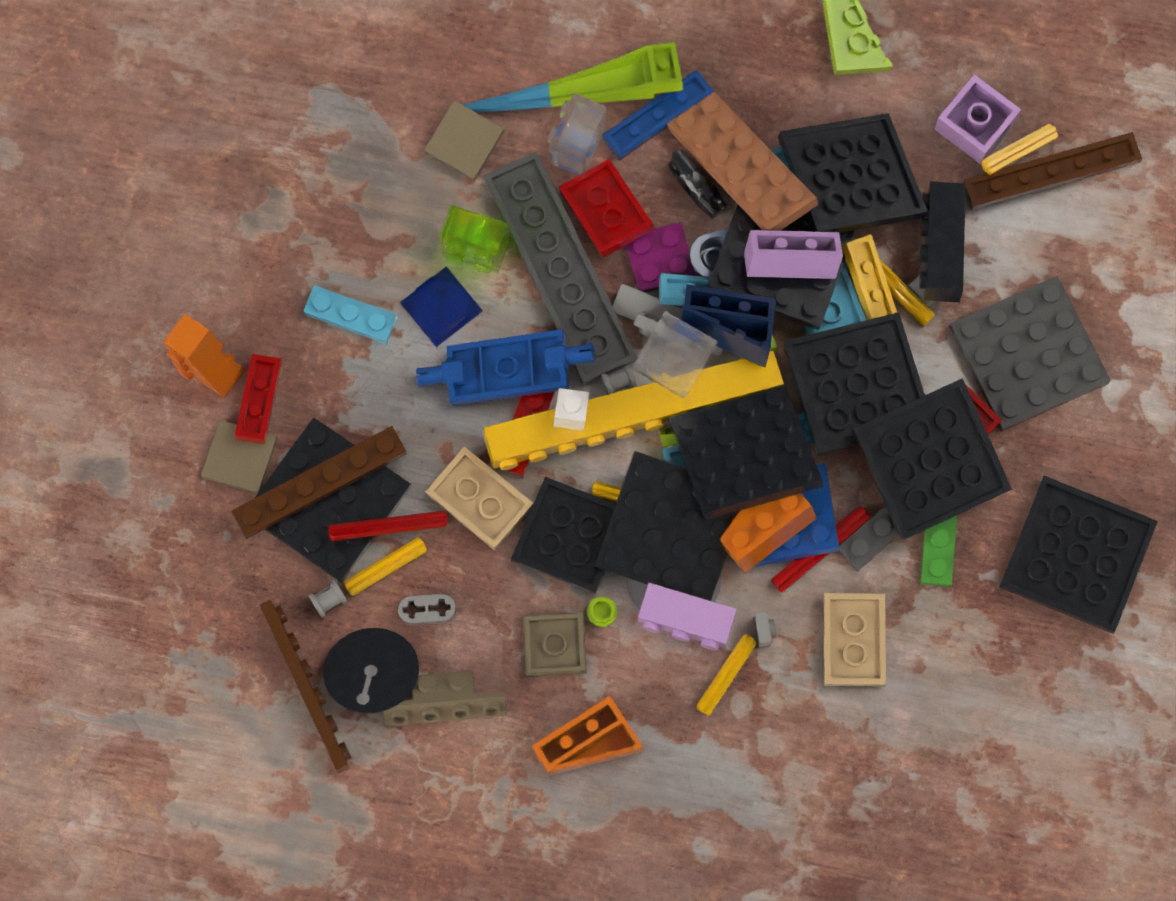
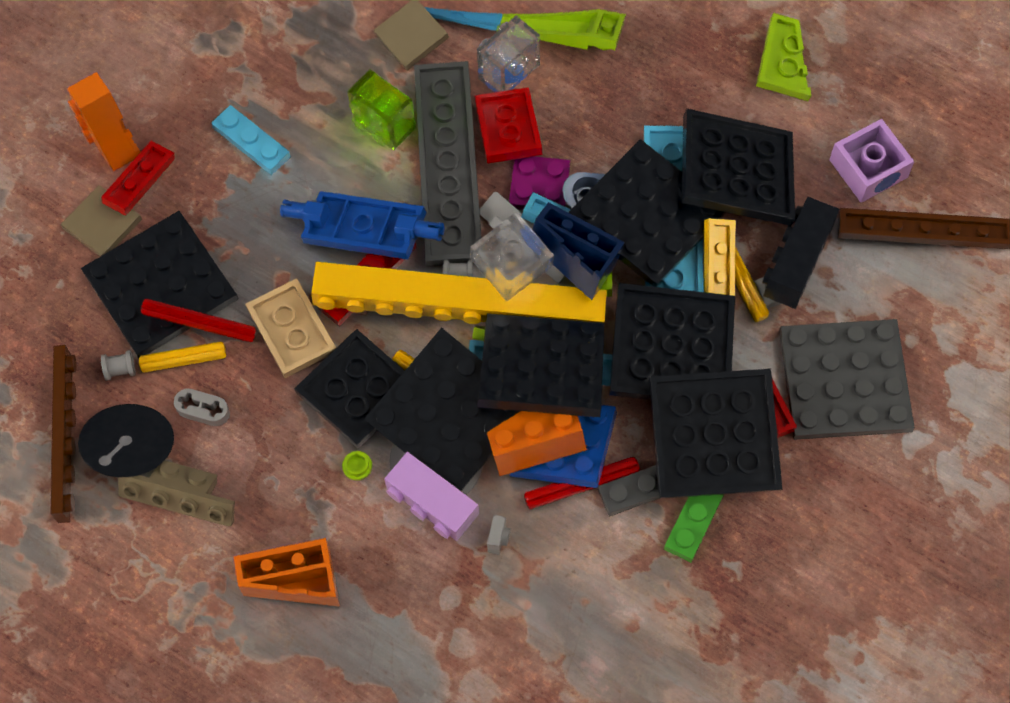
camera: 20 degrees right, 10 degrees down
reddish brown plate [231,426,407,539] -> none
clear blue piece [400,266,483,347] -> none
dark tan tile [523,612,587,677] -> none
white brick [553,388,589,431] -> none
blue tile [602,70,714,160] -> none
nougat plate [667,92,818,231] -> none
black hinge [668,149,727,219] -> none
yellow axle [696,634,757,716] -> none
lavender brick [744,230,843,279] -> none
tan plate [823,593,886,686] -> none
yellow axle [981,124,1058,175] -> none
black plate [999,476,1158,634] -> none

